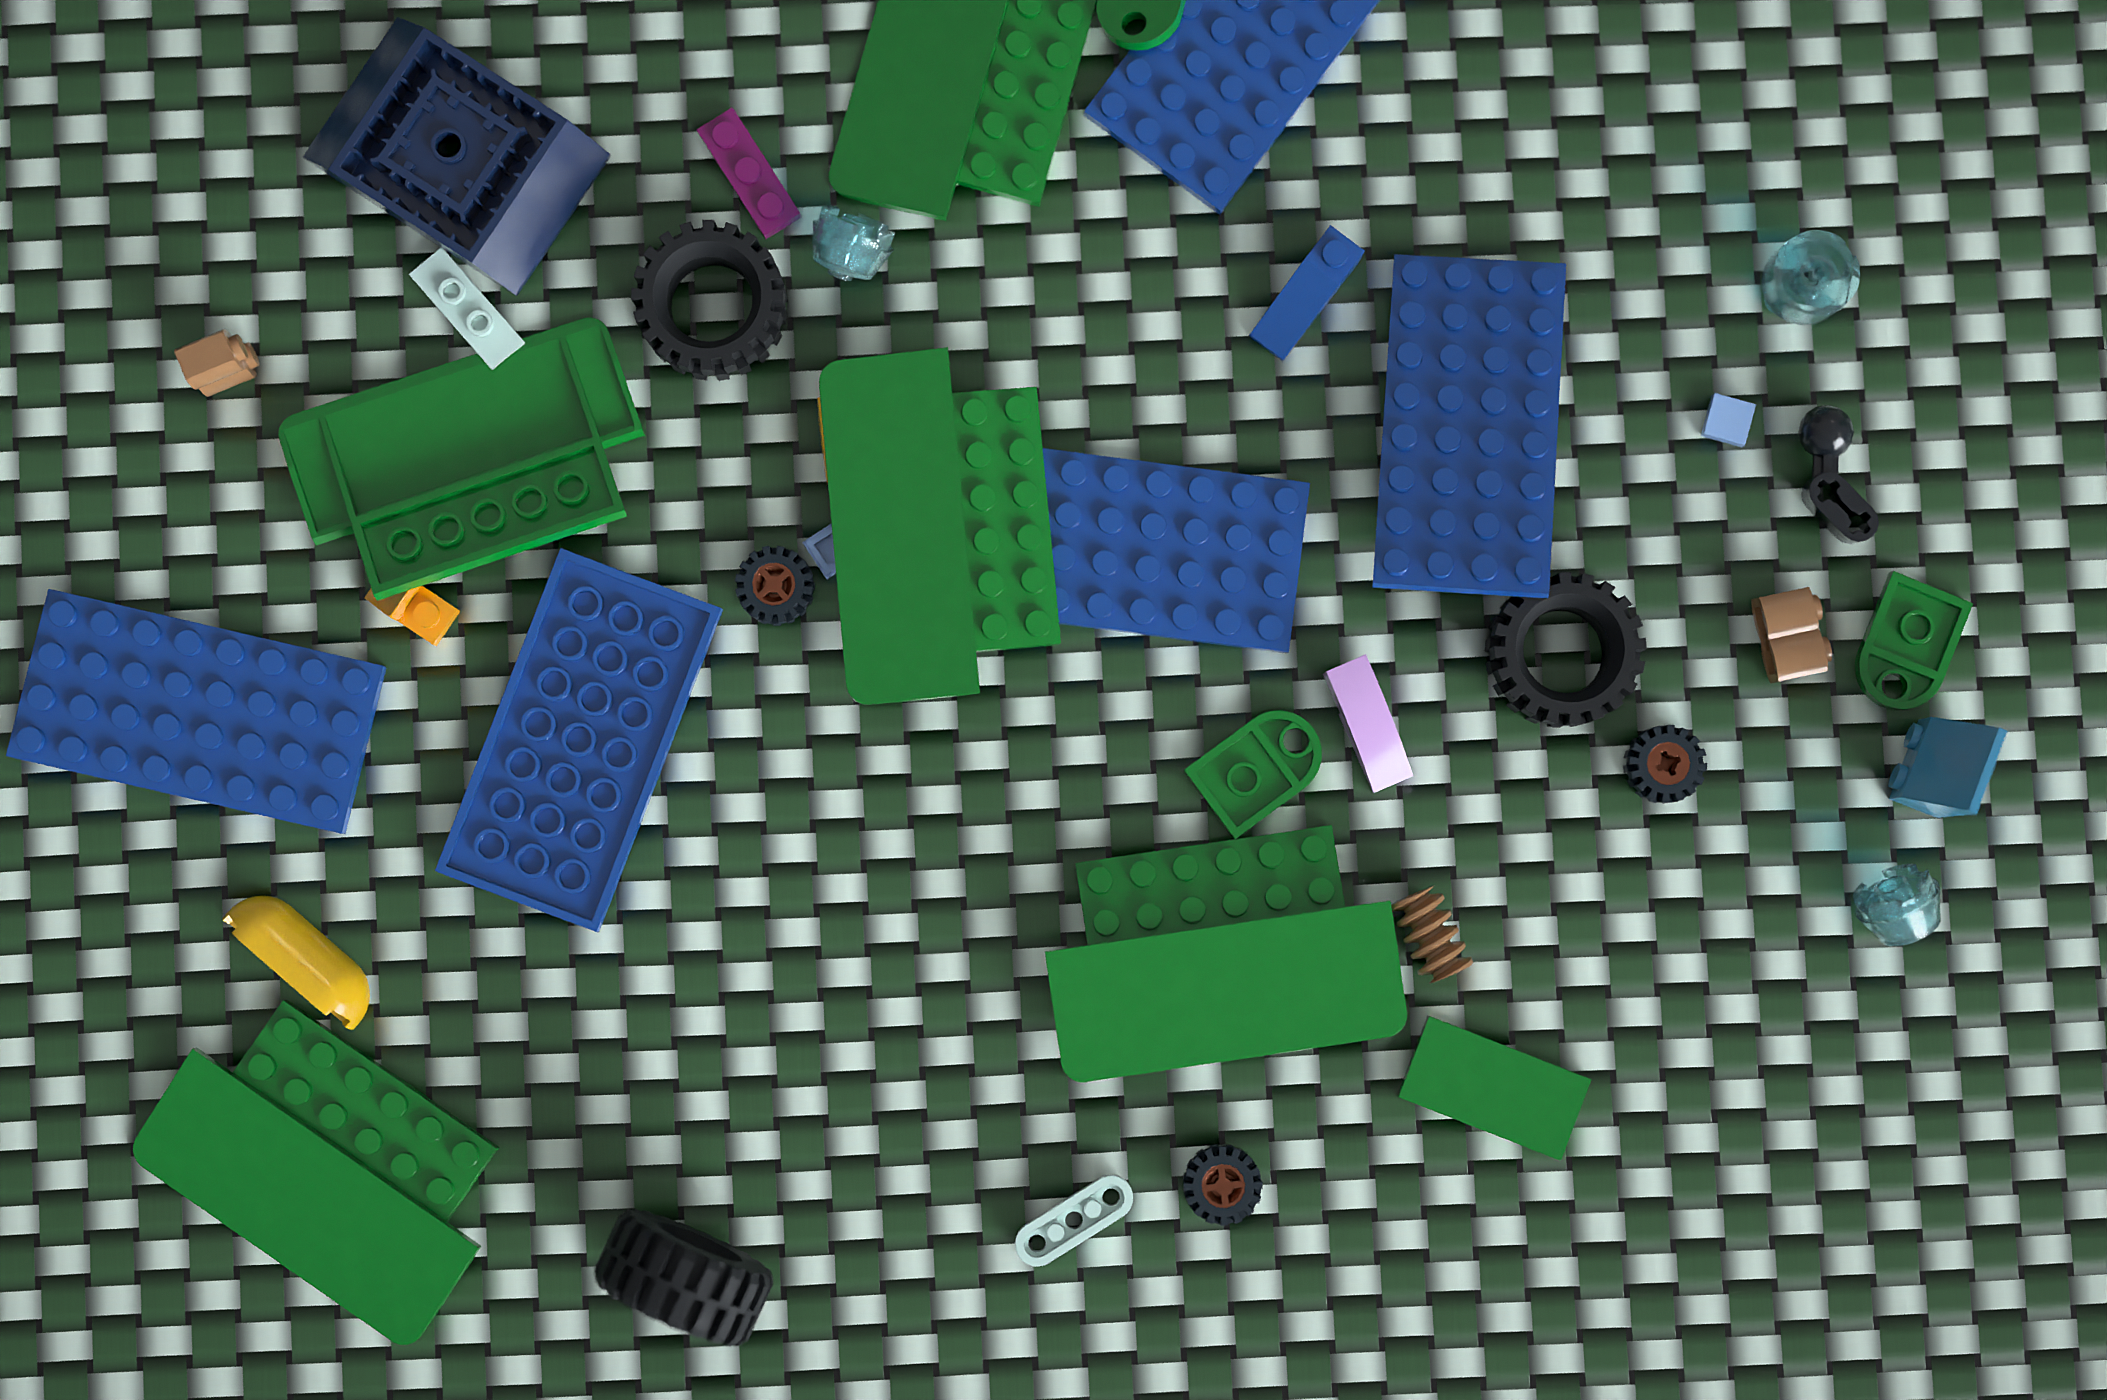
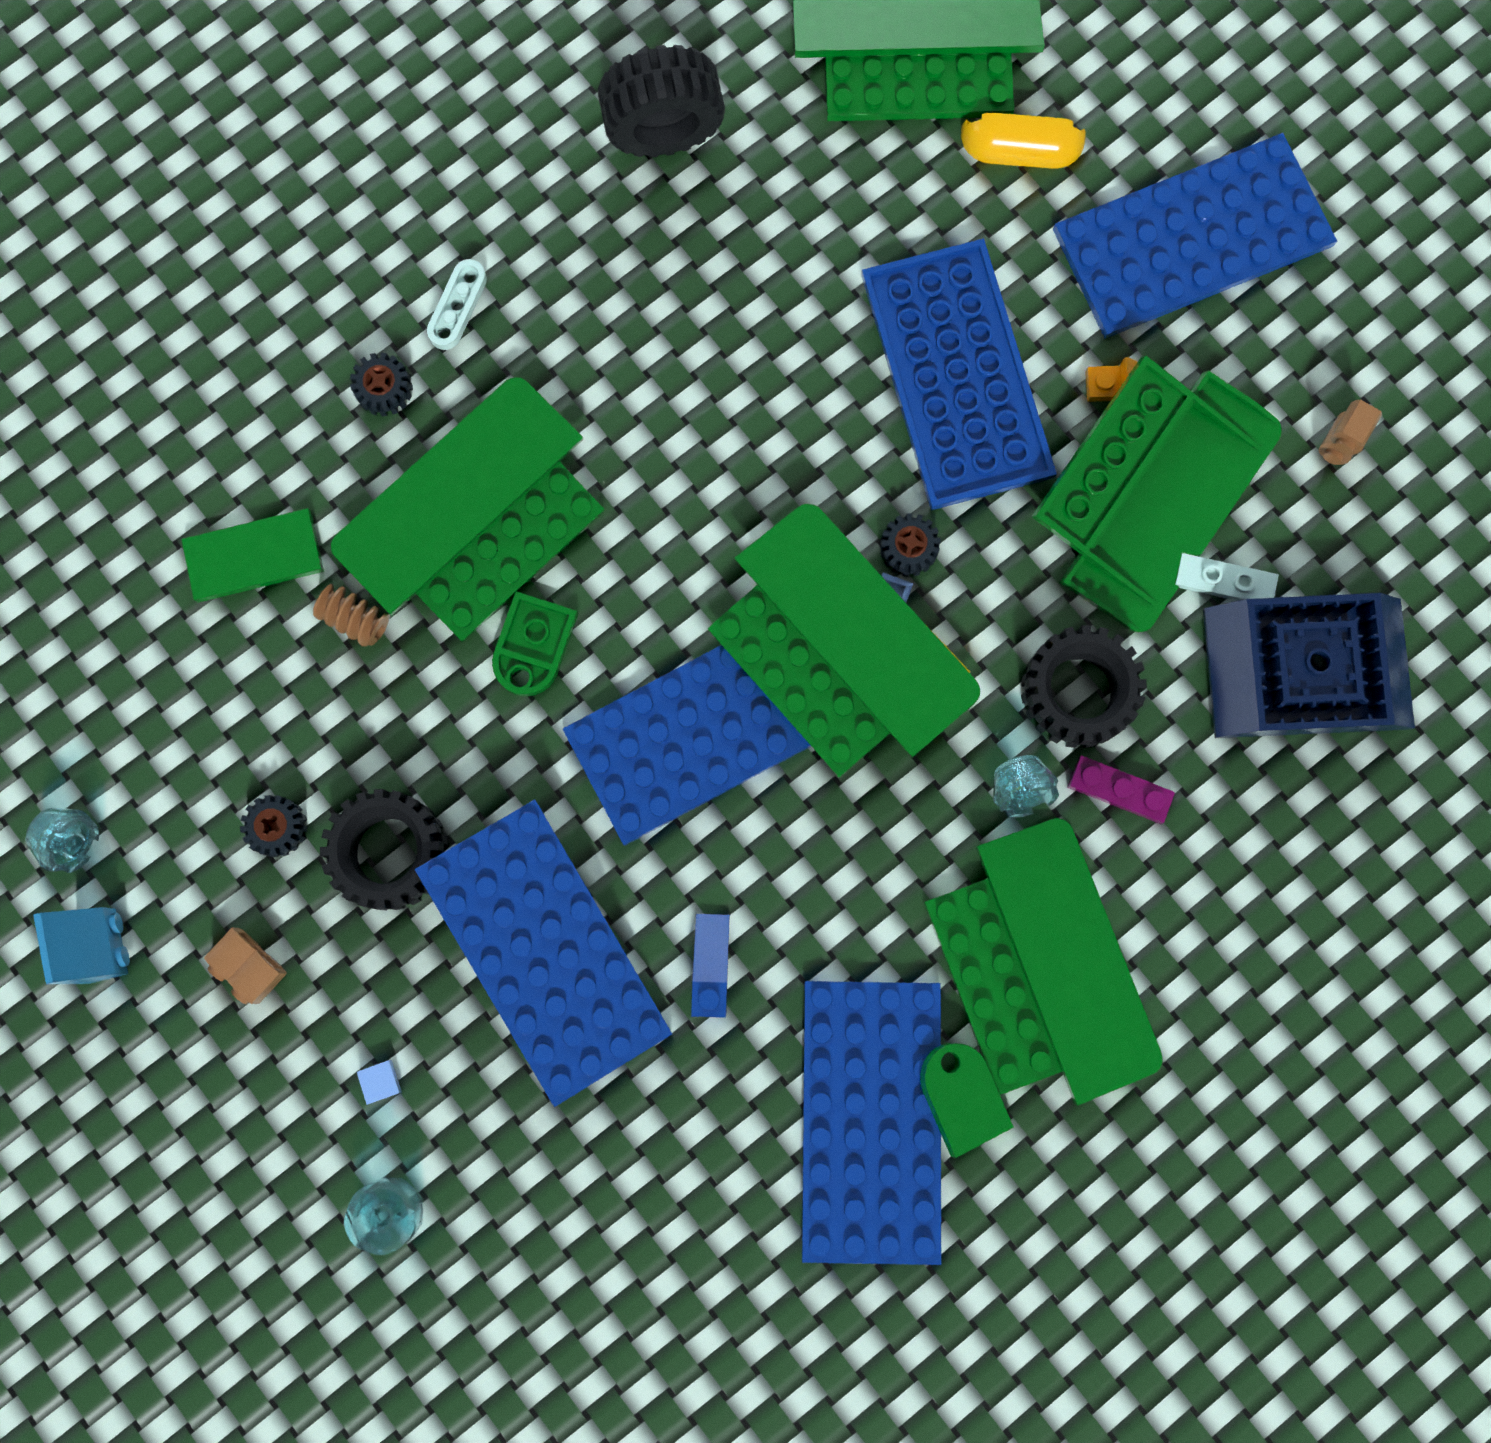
camera: 150 degrees right, 5 degrees down
lavender slope [1323,654,1413,793] -> none
black beam [1798,405,1879,544] -> none
green tile [1855,571,1973,710] -> none

